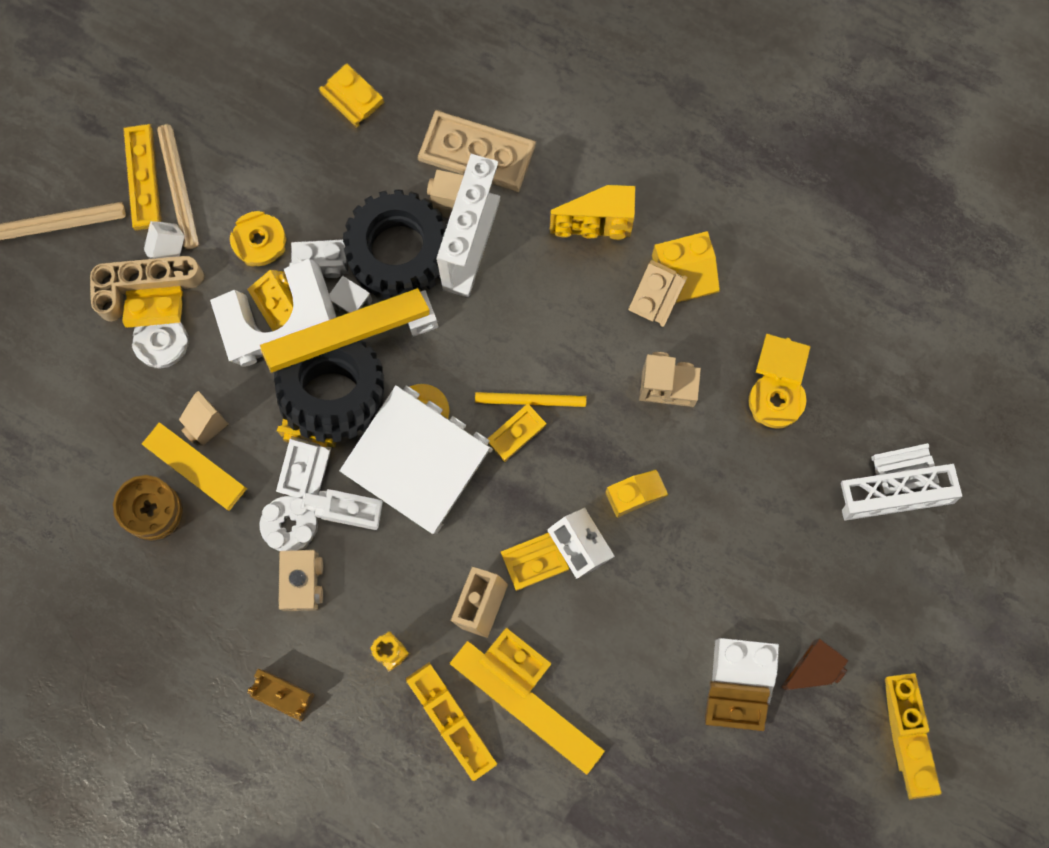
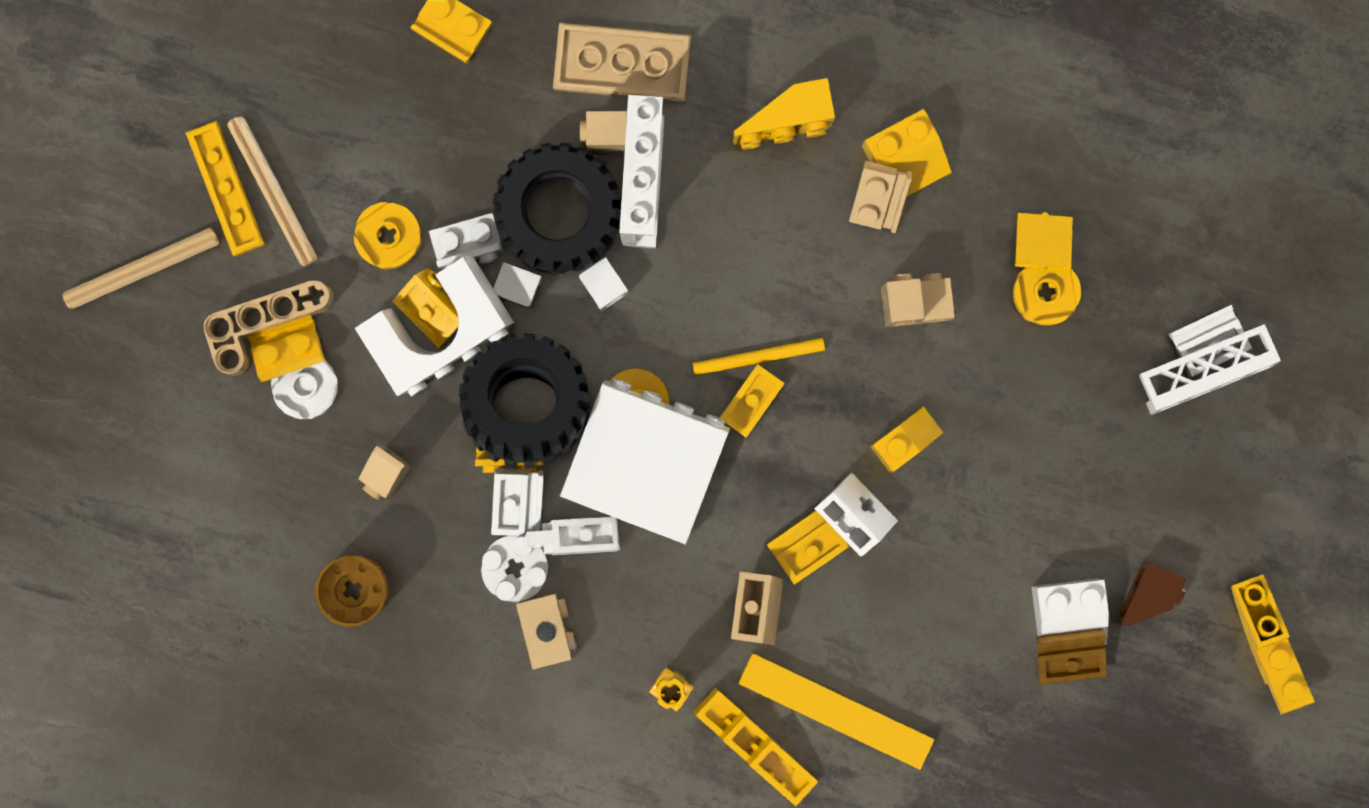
camera: 10 degrees left, 10 degrees up
yellow slope [142,422,247,511] -> none
white panel [144,221,185,259] -> none
pearl gold hinge [247,669,315,722] -> none
yellow tile [260,288,430,373] -> none
yellow plate [479,628,551,699] -> none

